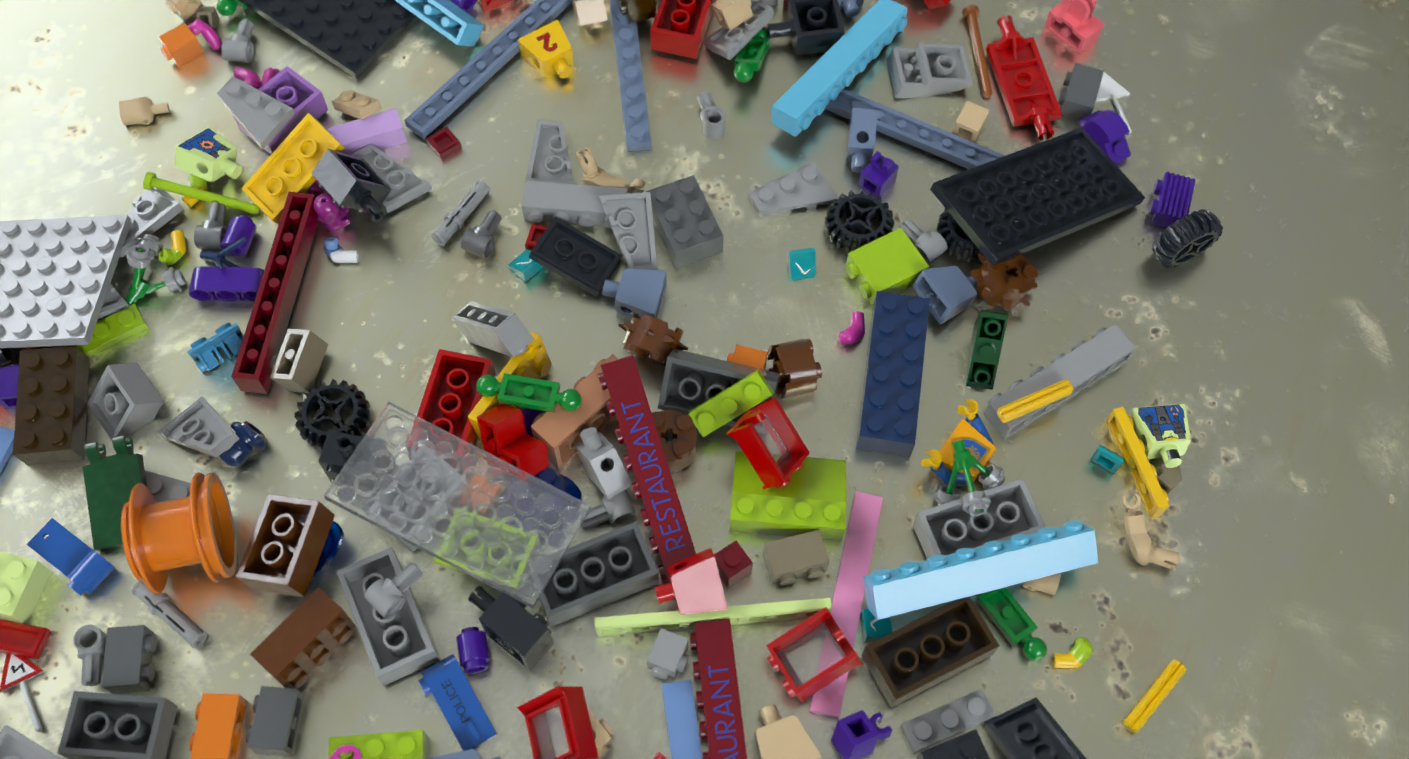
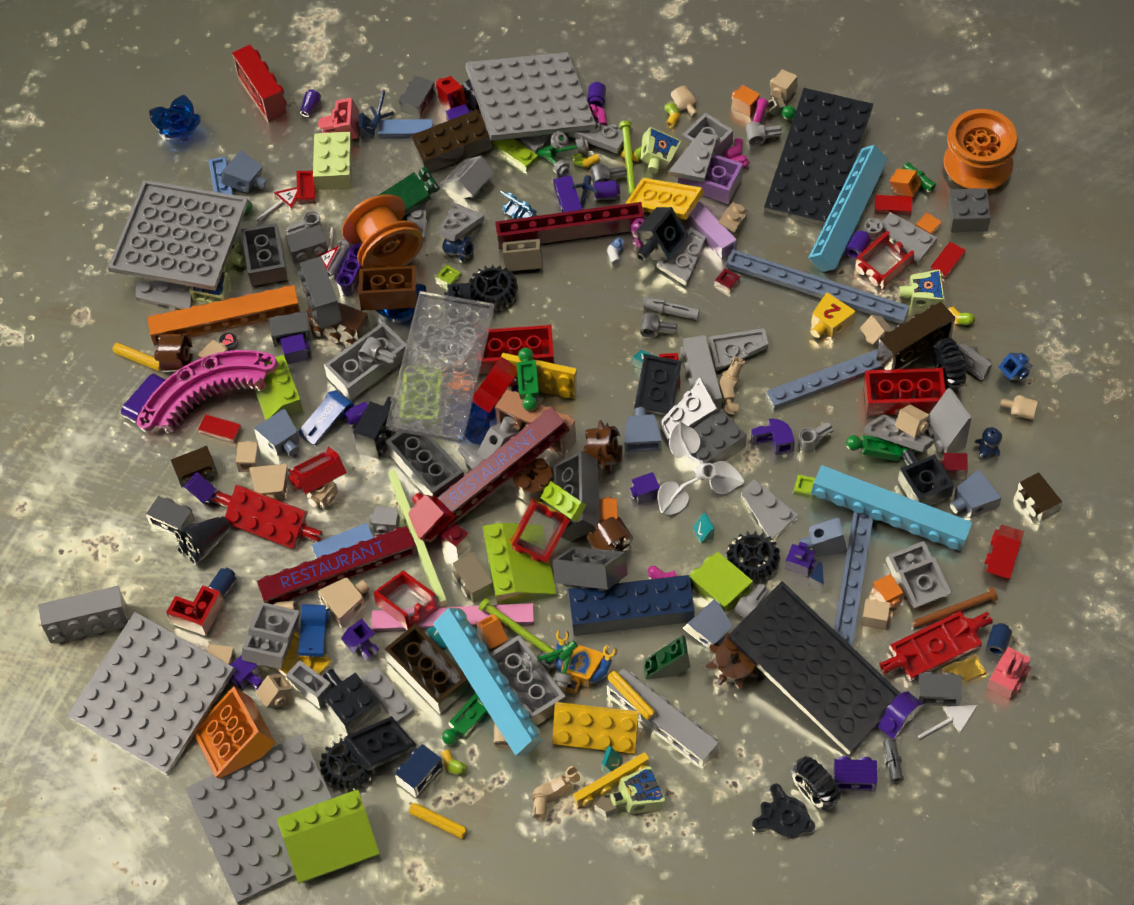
camera: 80 degrees right, 5 degrees down
blue door [26,518,116,596] -> none
light grey brick [451,301,534,357] -> none
none -> dark purple brick [280,334,310,364]
none -> dark grey brick [298,256,342,329]
none -> white piece [318,227,340,271]
none -> dark purple beam [336,244,364,297]
none -> dark blue brick [395,744,443,797]
none -> lime tile [436,264,462,286]
none -> orange brick [475,614,508,649]
none -> lime bar [478,598,555,653]
none -> yellow plate [552,702,639,754]
none -> dark grey brick [553,546,628,591]
none -> dark purple brick [587,82,606,108]
none -> dark pink arm [589,104,607,126]
none -> dark purple brick [629,472,660,505]
none -> white plant [657,422,744,515]
none -> arm [664,102,680,128]
none -> light grey slope [682,113,733,155]
none -> dark purple brick [751,418,795,455]
none -> black tile [752,783,815,839]
none -> lime tile [793,474,816,498]
none -> dark blue slope [808,562,824,593]
none -> orange brick [872,574,903,609]
none -> dark grey pin [883,739,904,783]
none -> clear yellow slope [941,655,986,682]
none -> dark blue brick [986,623,1012,656]

